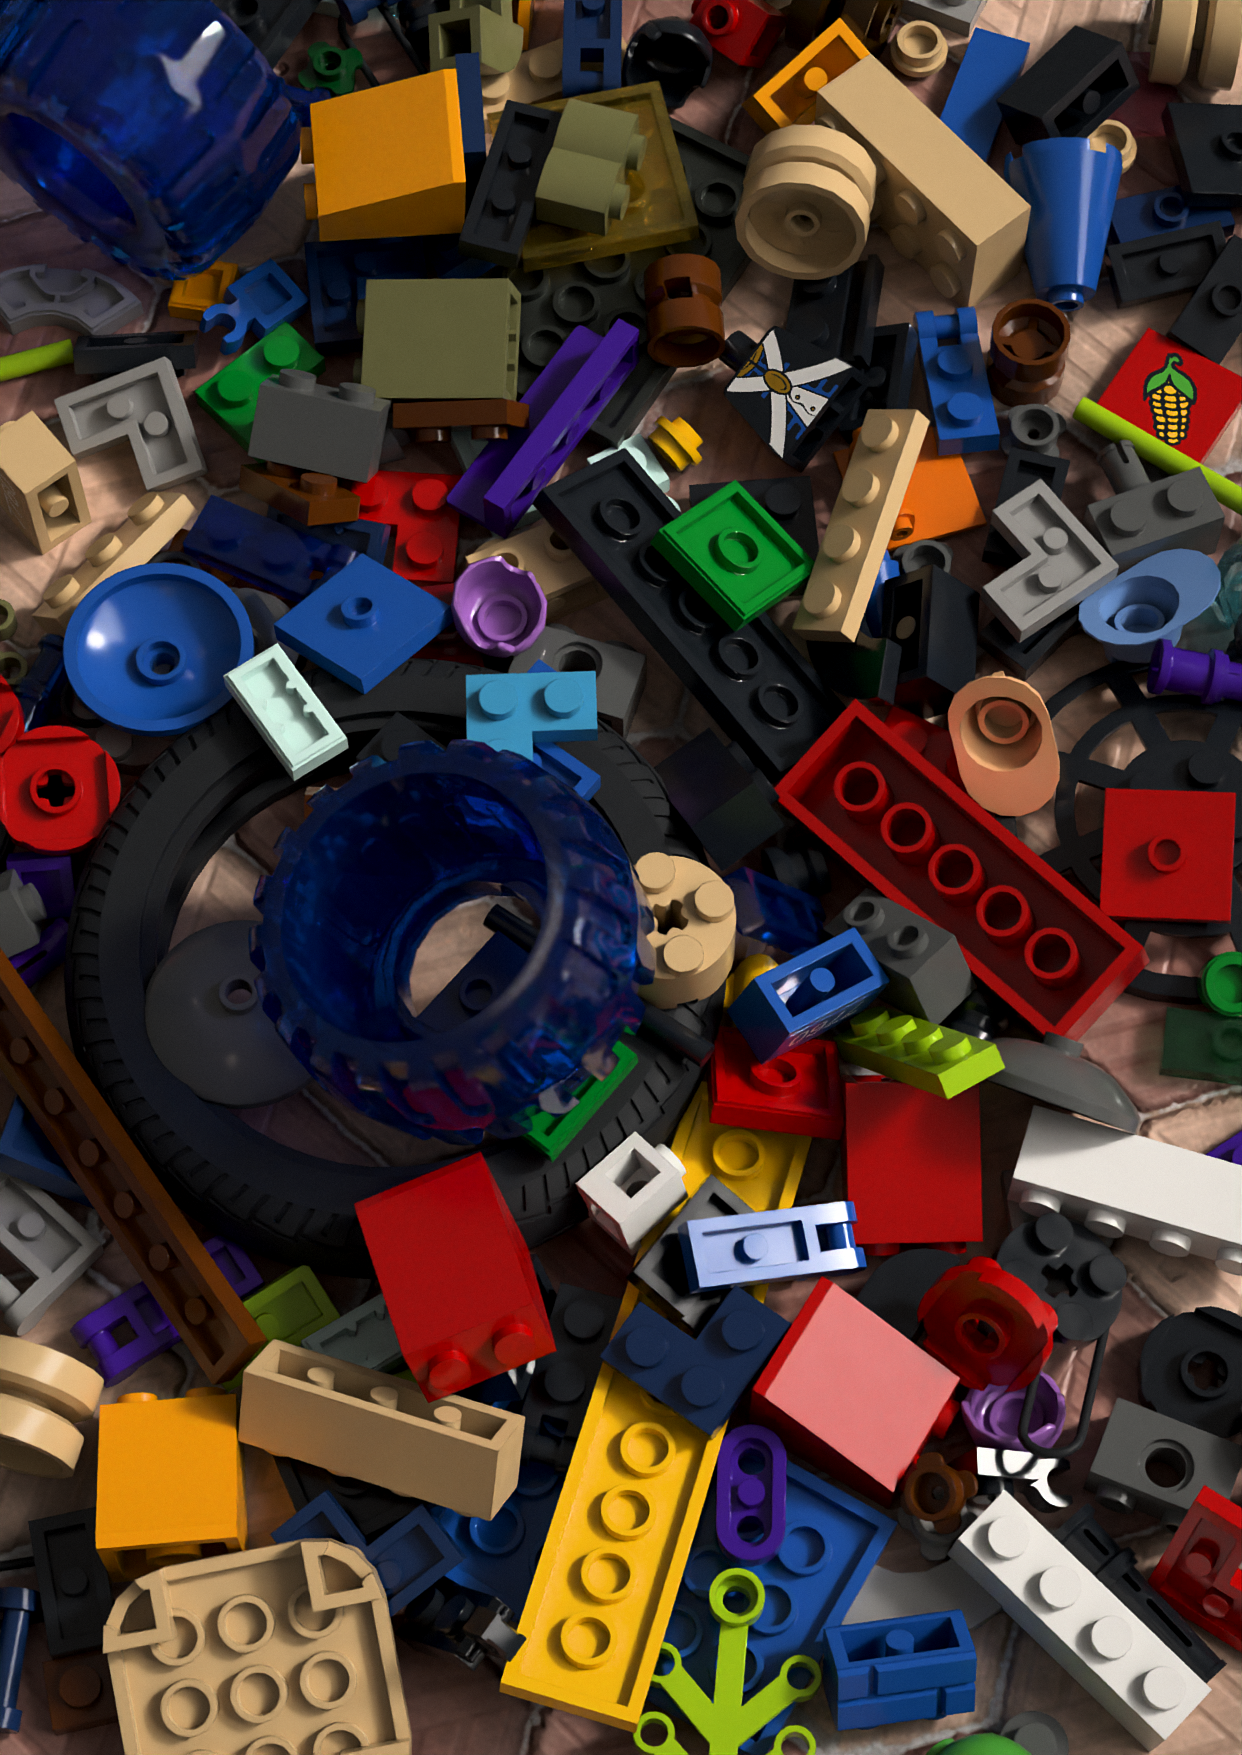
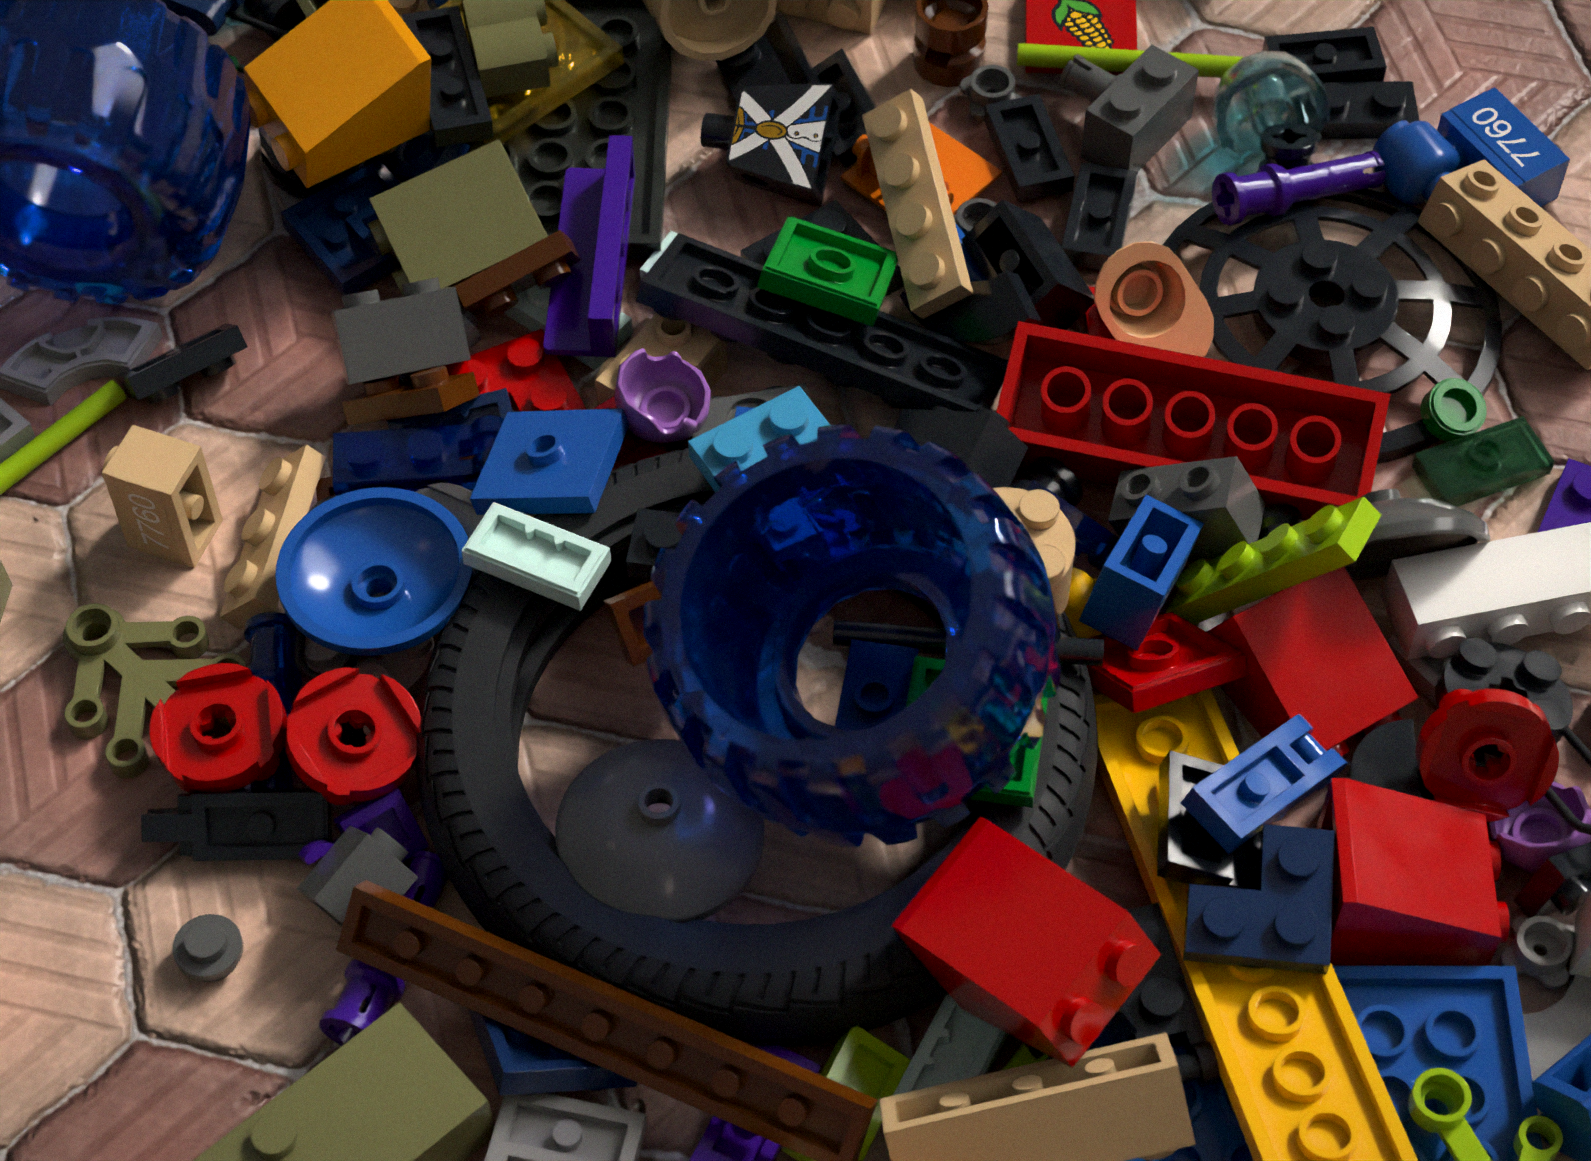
camera: 30 degrees left, 10 degrees down
light grey plate [54,356,209,492] -> none
light orange tile [168,256,240,321] -> none
green plate [195,321,326,463] -> none
blue plate [199,258,310,355] -> none
white brick [575,1132,688,1256] -> none
reddish brown wheel [644,253,725,368] -> none
yellow plate [648,415,703,472] -> none
dark purple plate [716,1424,787,1567] -> none
reddish brown plate [900,1452,978,1534] -> none
blue plate [913,306,1000,456] -> none
light grey plate [980,478,1119,643] -> none
medium blue piece [1079,548,1221,664] -> none
red plate [1100,788,1236,924] -> none

